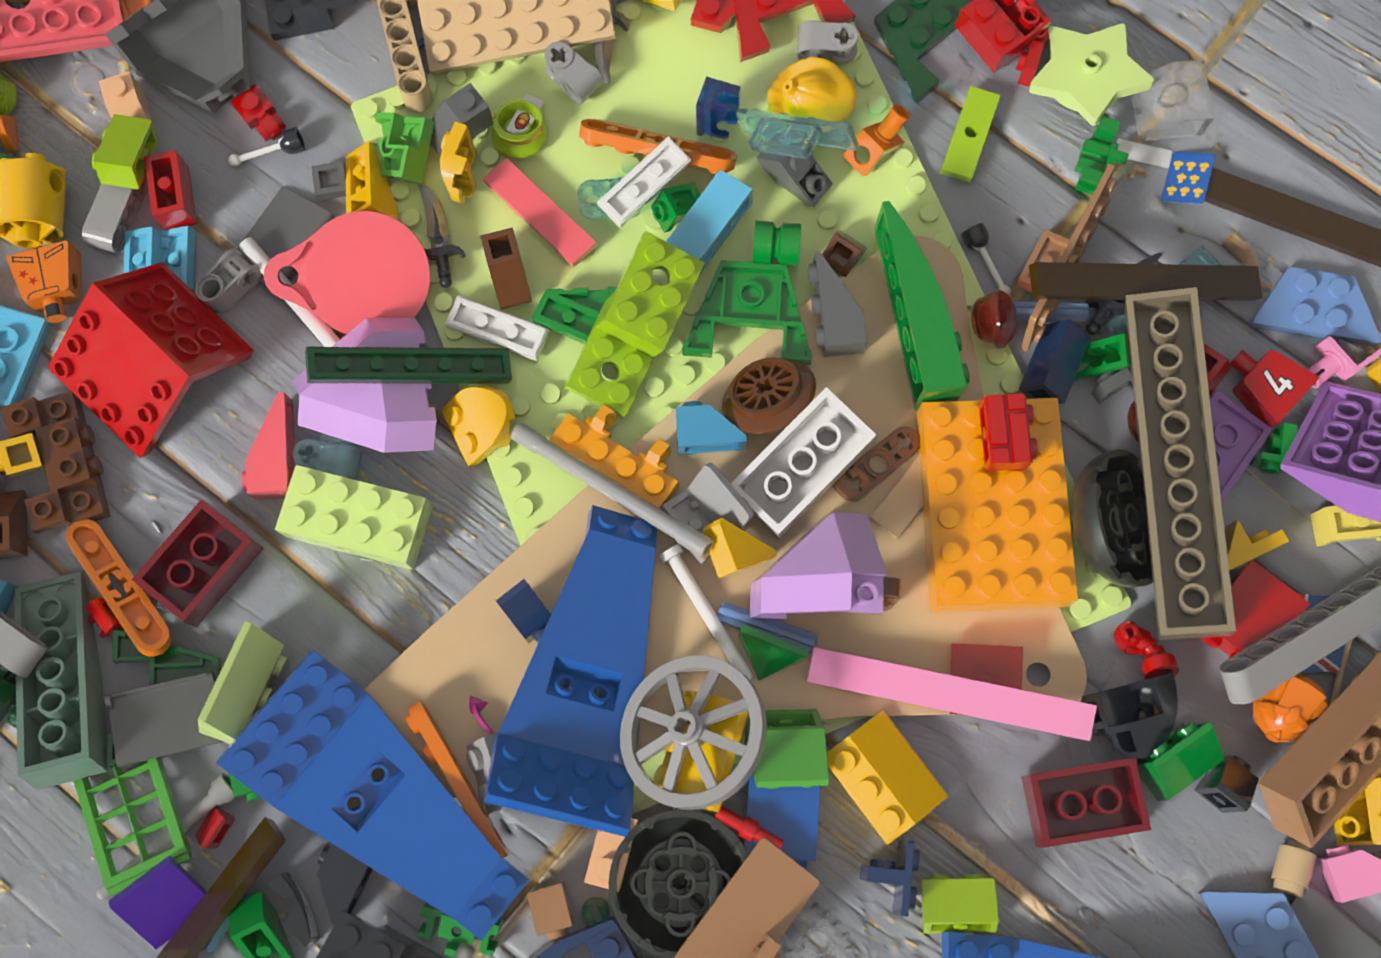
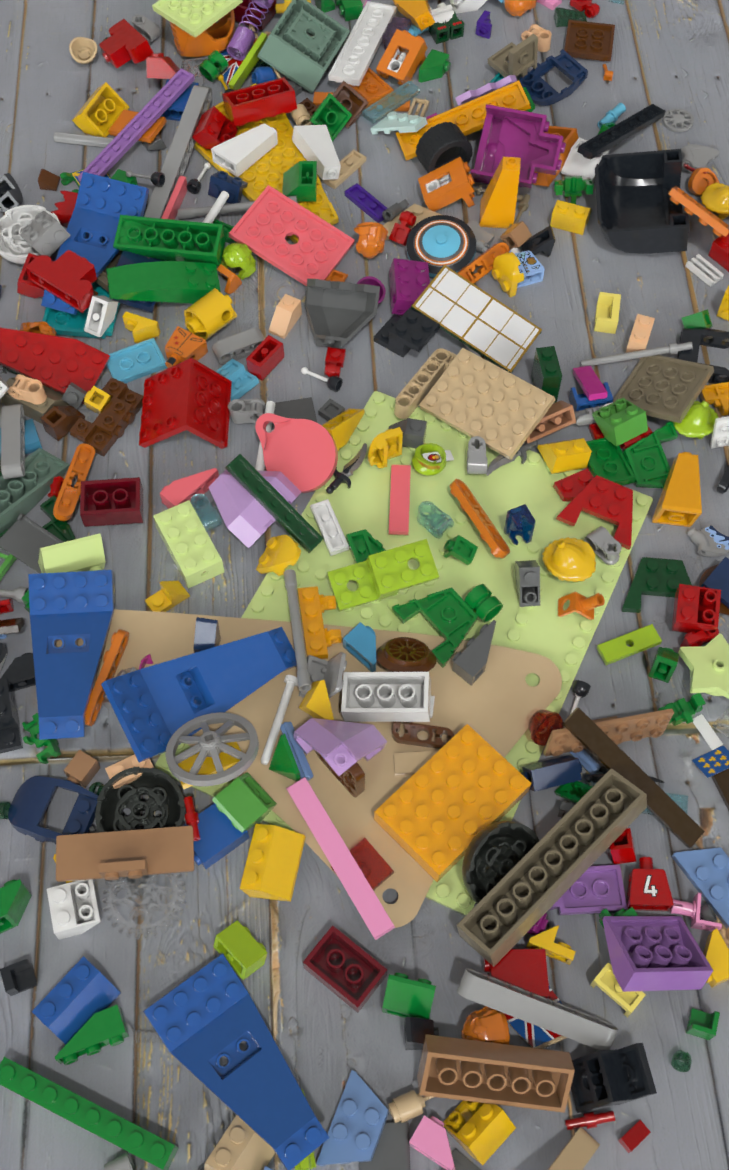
camera: 45 degrees right, 15 degrees down
lime brick [92,114,159,189] -> none
bright green slope [375,112,435,184] -> none
reddish brown slope [480,228,533,310] -> none
white tile [597,136,691,228] -> none
medium azure panel [666,170,753,277] -> none
clear light blue bracket [736,108,859,159] -> none
reddish brown slope [822,231,867,277] -> none
dark blue bracket [860,840,920,917] -> none
green slope [874,201,970,412] -> none
red brick [978,393,1038,472] -> none
black brick [1080,673,1178,758] -> none
red arm [1114,621,1180,679] -> none
none -> yellow slope [144,581,190,612]
none -> green slope [648,647,679,683]

